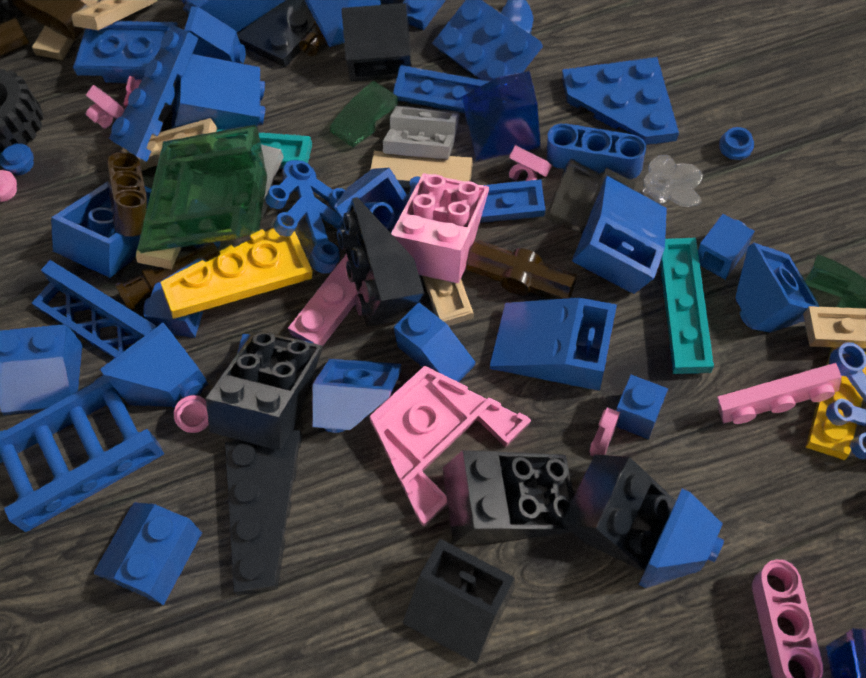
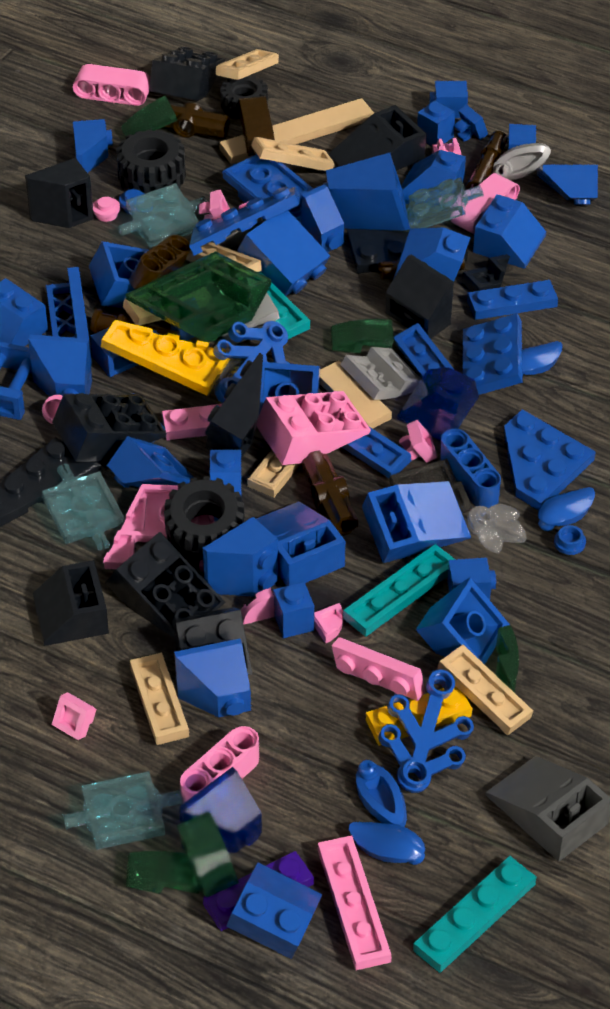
camera: 40 degrees right, 15 degrees down
none -> clear light blue plate [42,463,124,550]
none -> clear light blue plate [118,183,207,248]
none -> tan plate [130,653,189,745]
none -> black tyre [164,476,245,563]
none -> blue slope [203,517,278,597]
none -> bright pink tile [314,603,343,644]
none -> blue arm [538,487,595,531]

